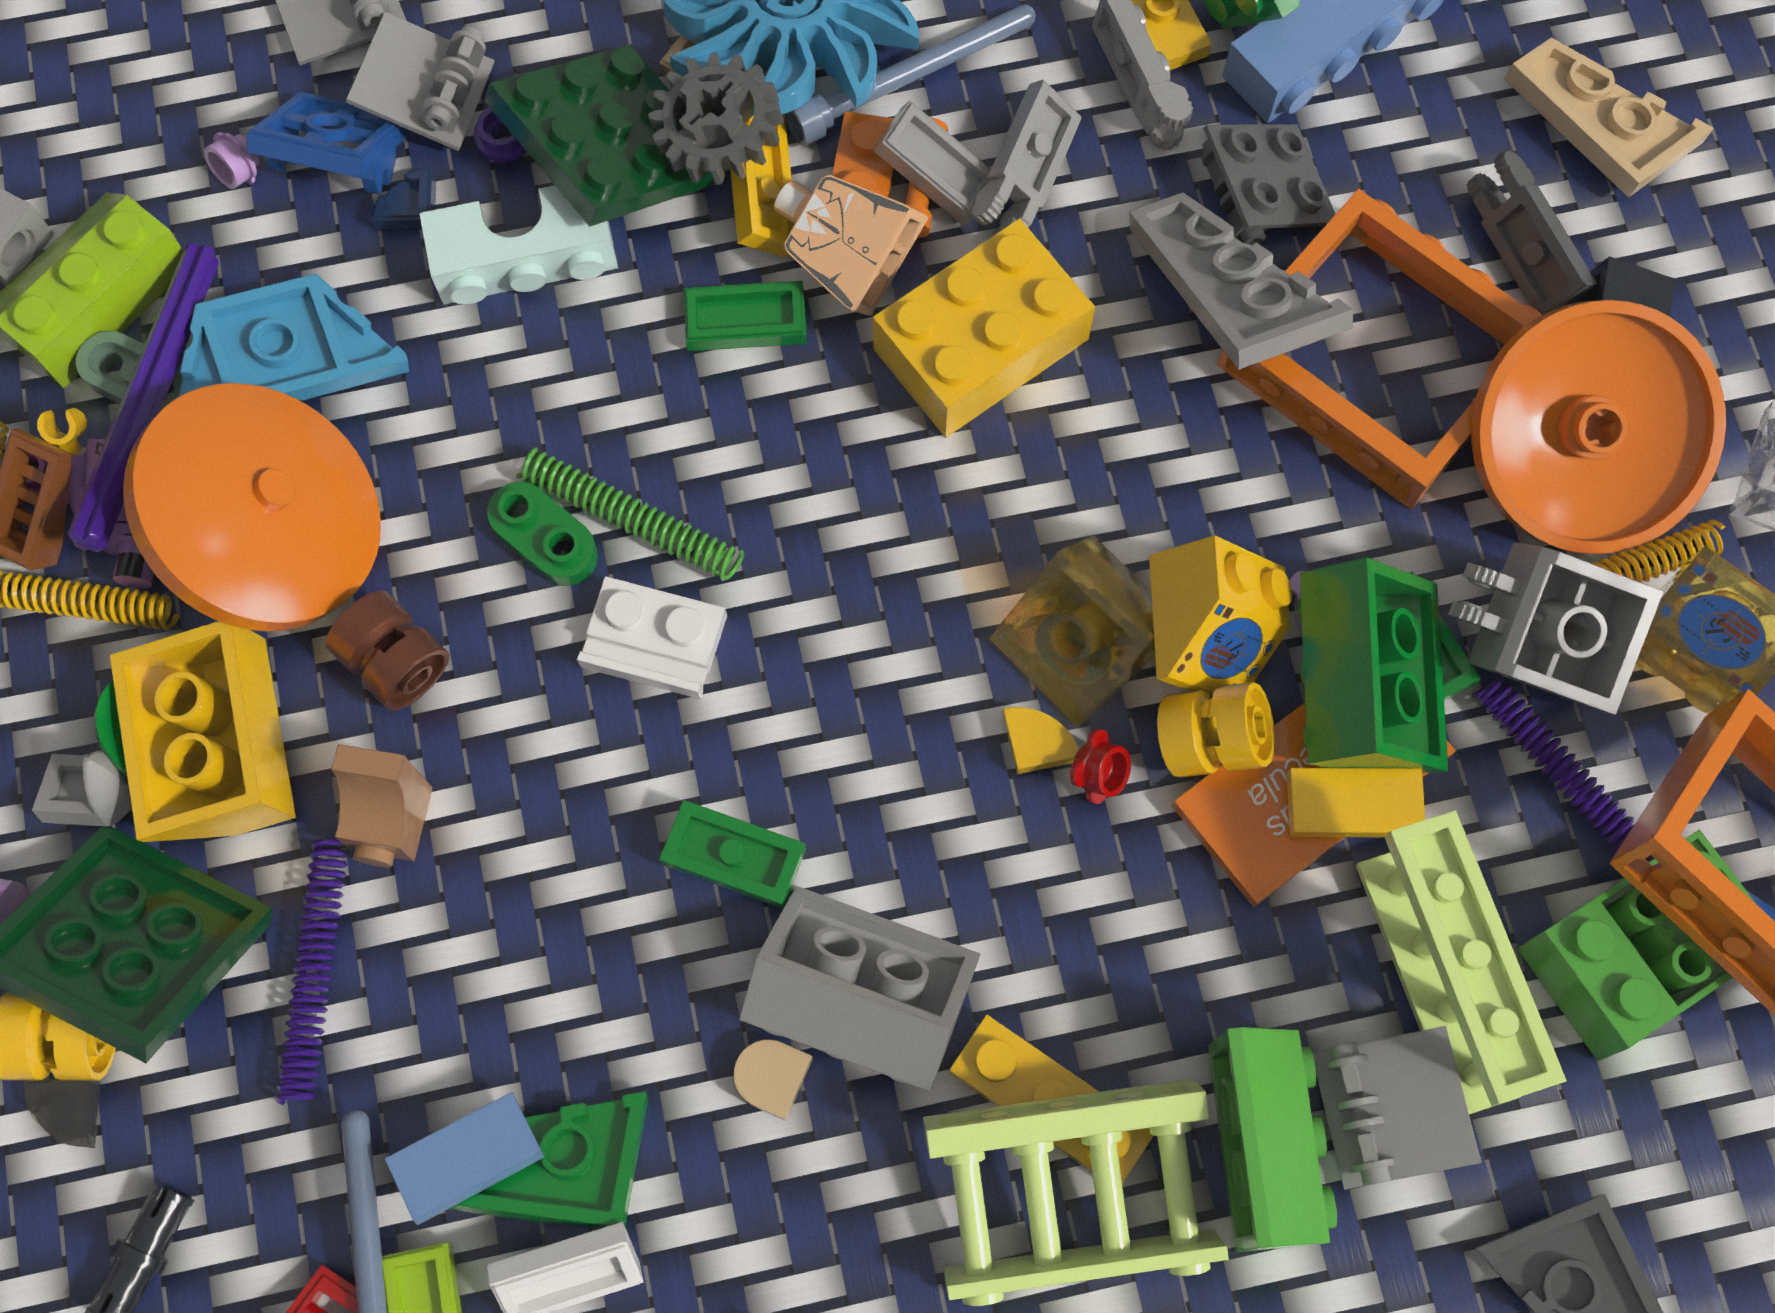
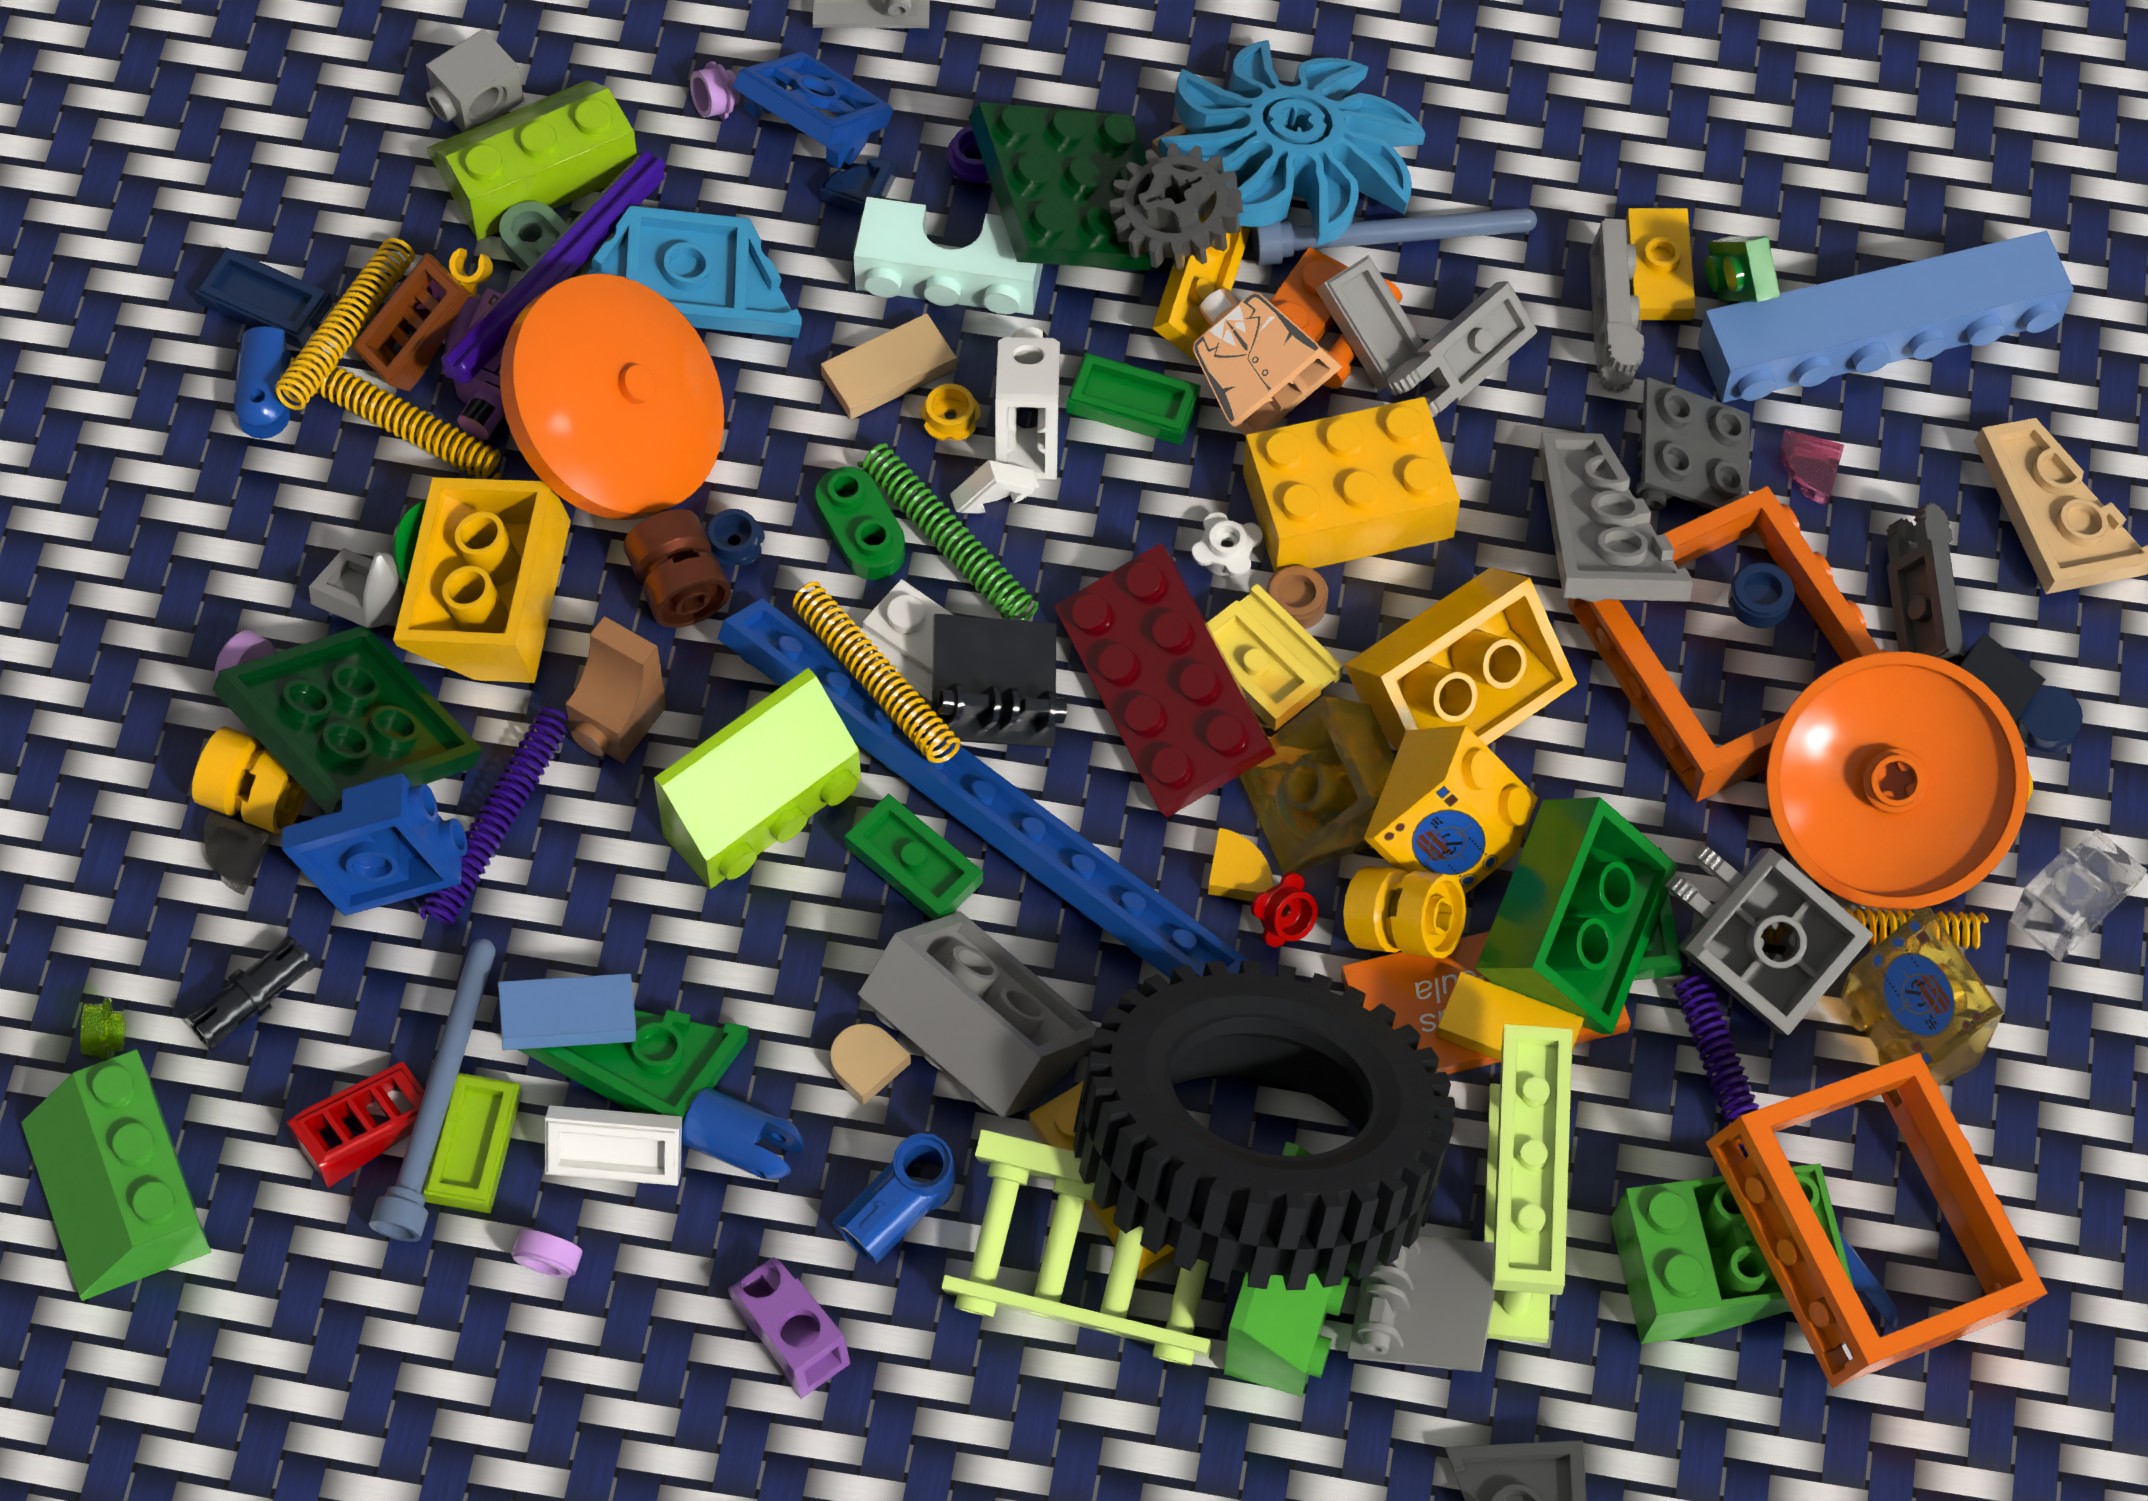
camera: 20 degrees right, 10 degrees down
light grey hinge [346,12,495,151] -> none
none -> blue plate [282,773,467,916]
none -> slope [654,667,861,890]
none -> blue piece [682,1087,804,1180]
none -> dark blue plate [705,509,765,568]
none -> blue plate [717,598,1249,979]
none -> yellow piece [793,581,961,763]
none -> tan tile [821,313,957,420]
none -> blue piece [833,1133,956,1265]
none -> yellow plate [920,383,981,441]
none -> black hinge [931,614,1067,748]
none -> white tile [950,460,1039,514]
none -> white torso [995,327,1060,480]
none -> dark red plate [1054,543,1276,818]
none -> black tyre [1073,960,1455,1290]
none -> white plate [1192,512,1263,577]
none -> light yellow plate [1207,584,1343,731]
none -> medium nougat tile [1266,565,1328,629]
none -> yellow slope [1344,567,1577,751]
none -> dark blue tile [1728,562,1795,628]
none -> clear pink tile [1780,429,1844,506]
none -> dark blue tile [2015,686,2083,752]

